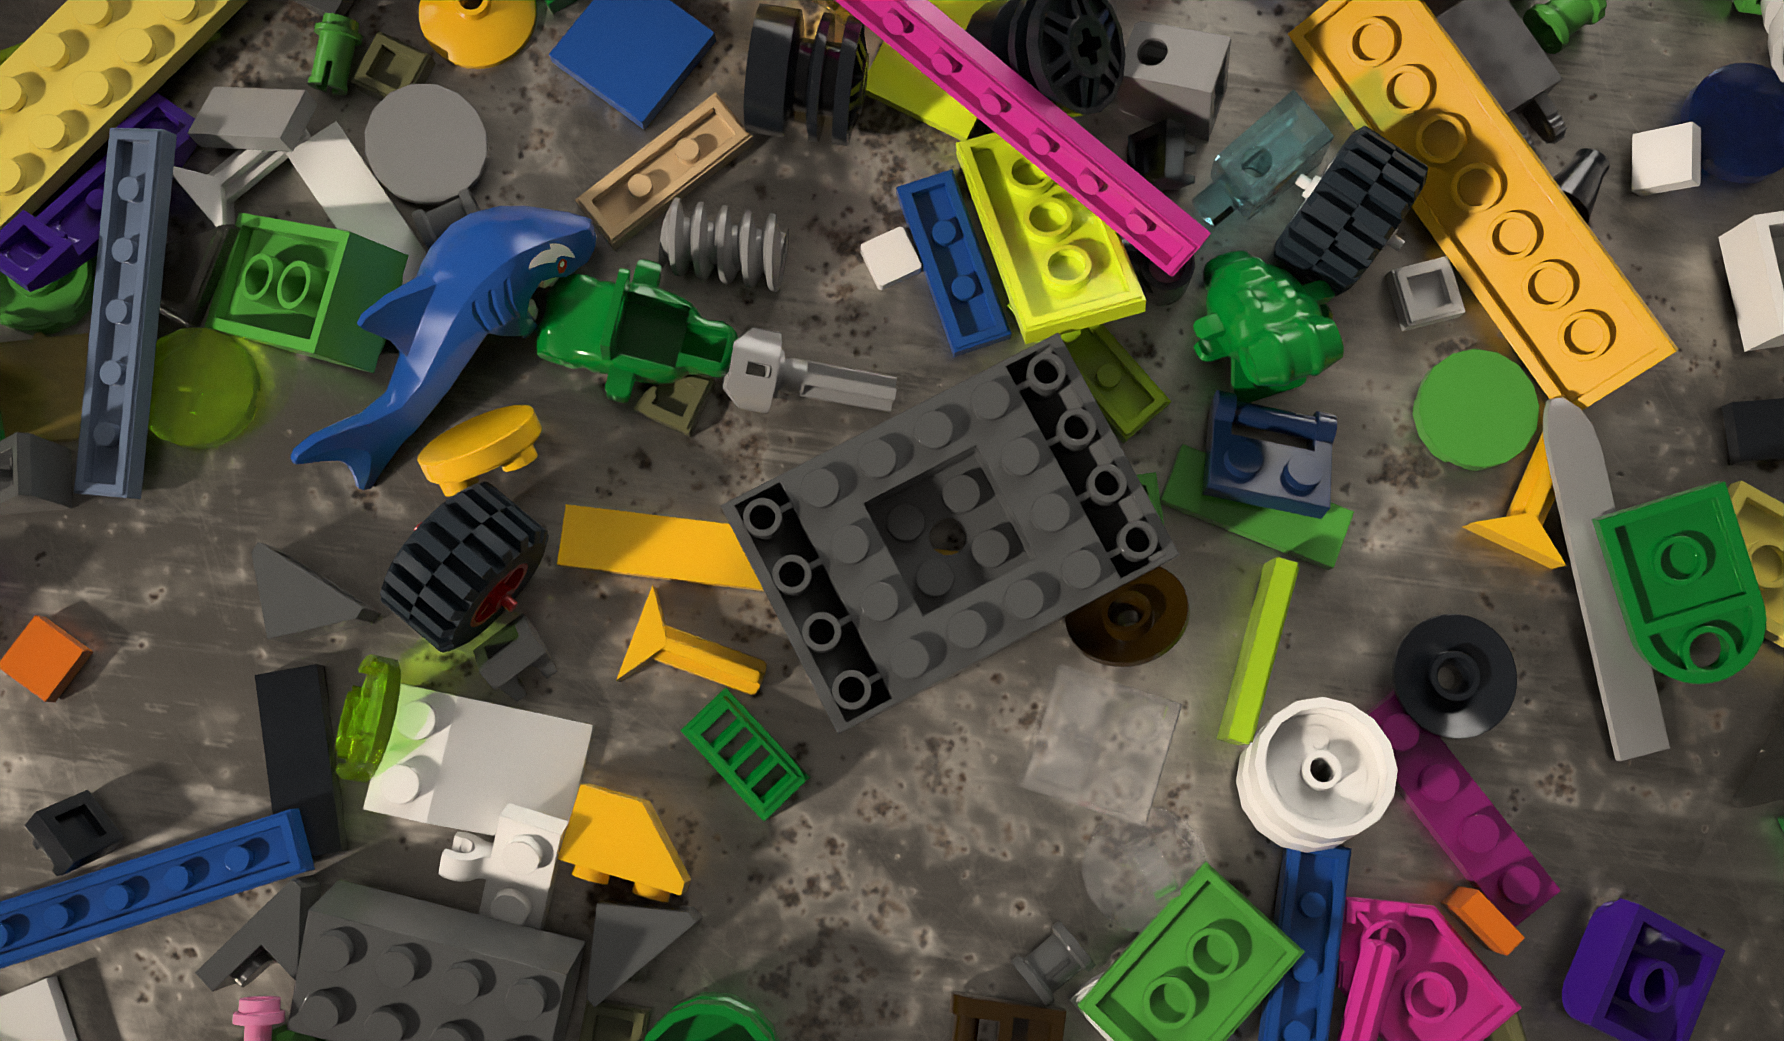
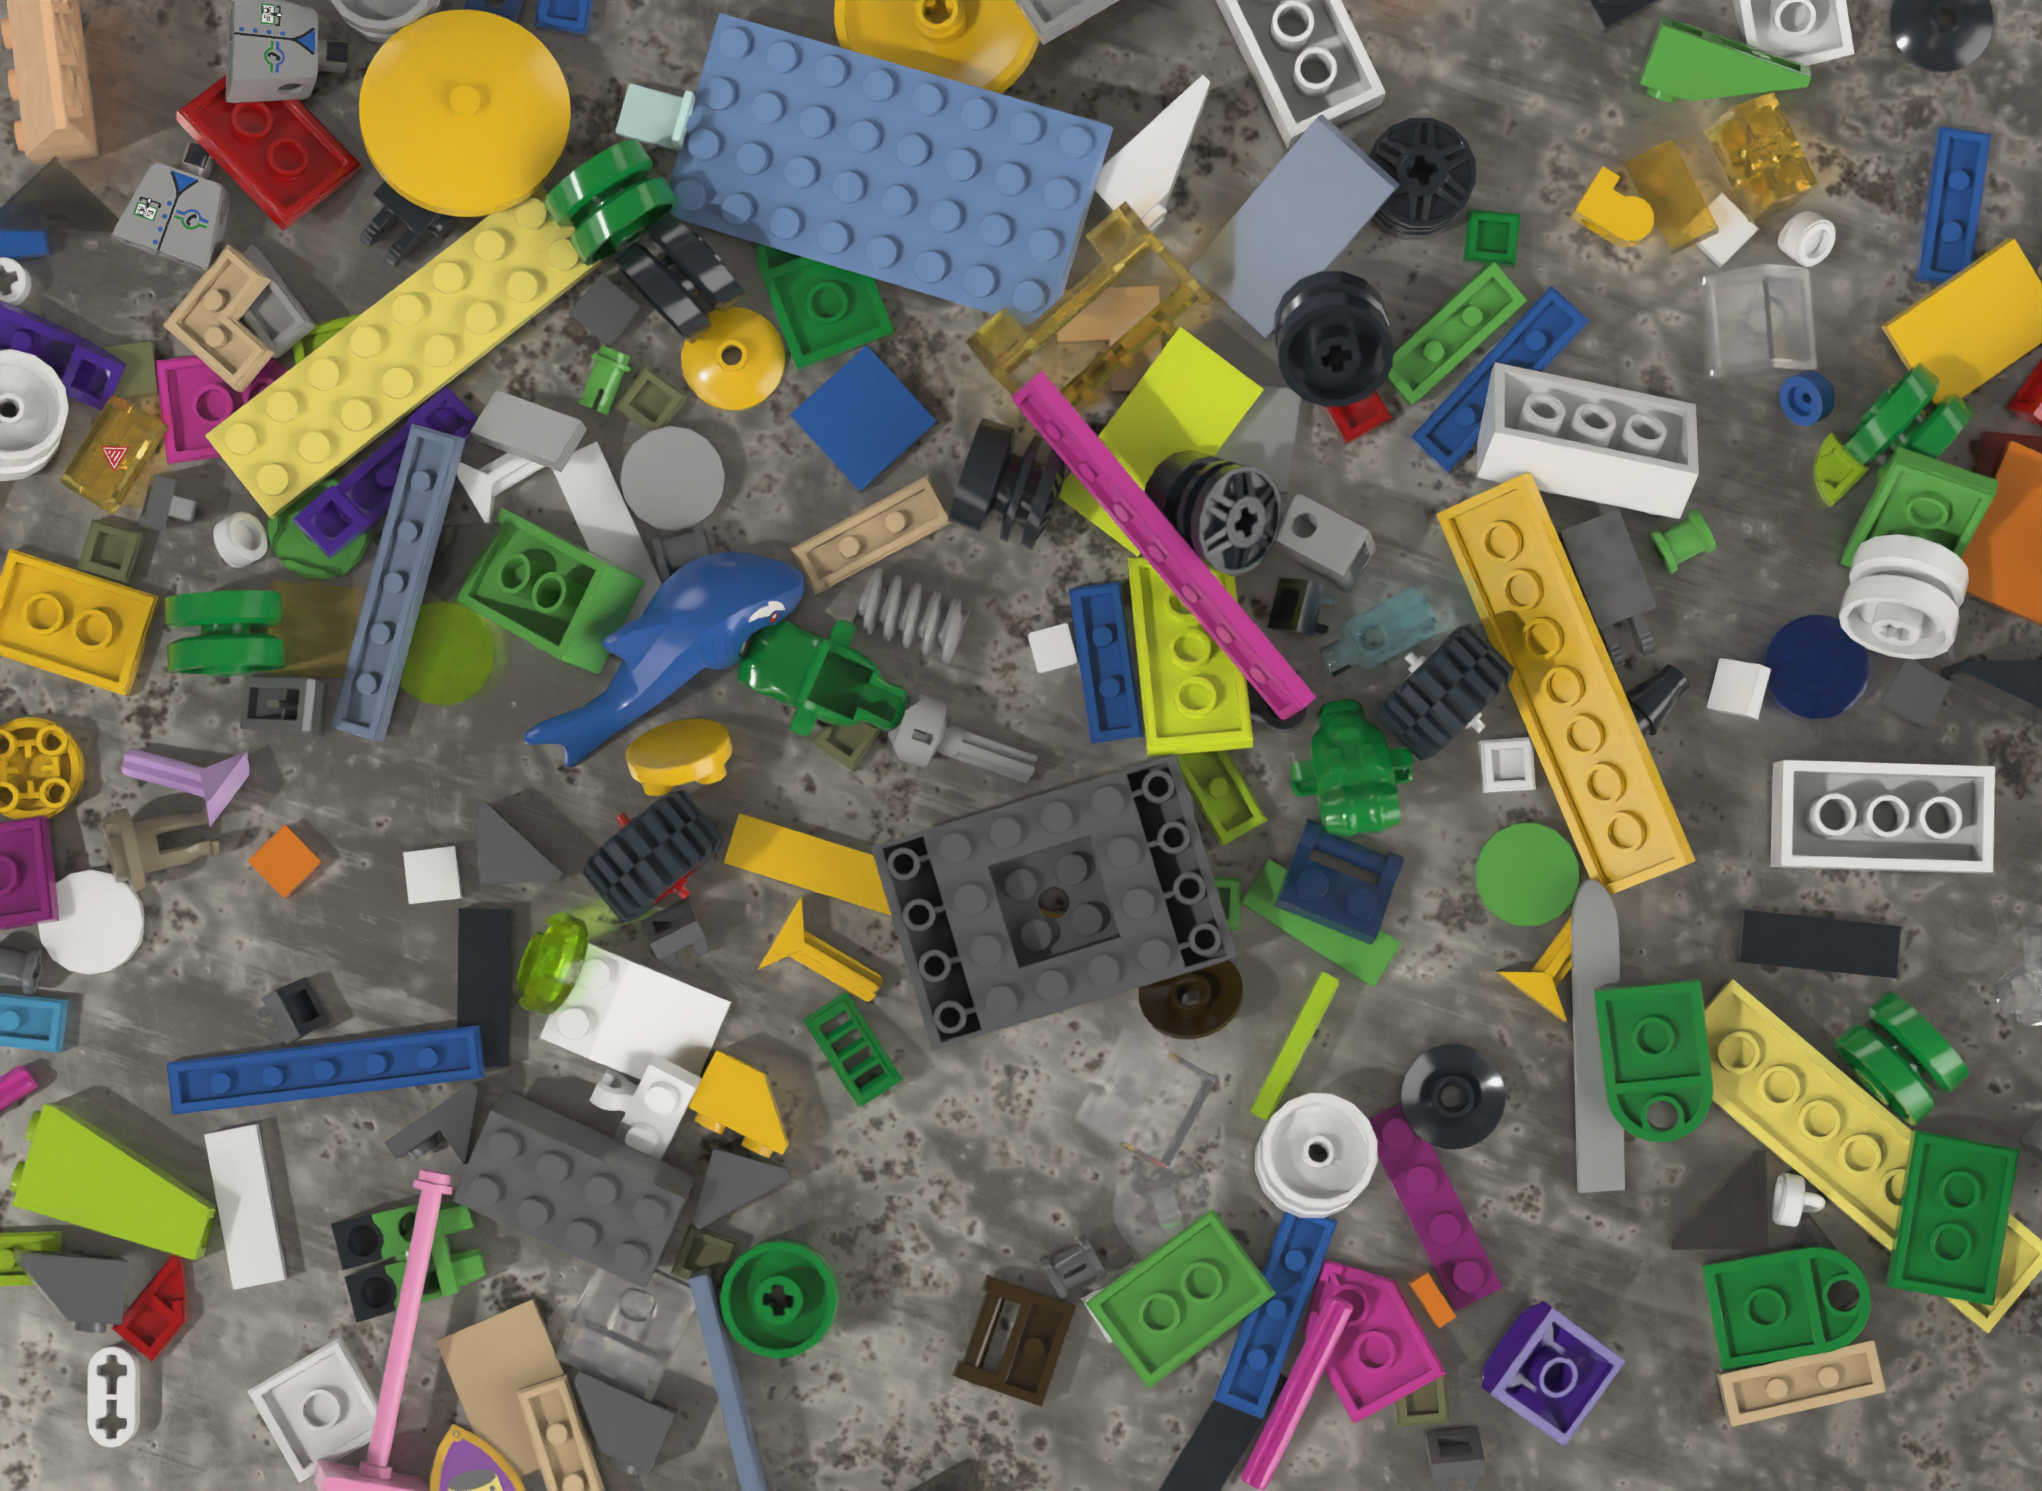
camera: 10 degrees right, 5 degrees up
none -> white tile [403,846,463,905]

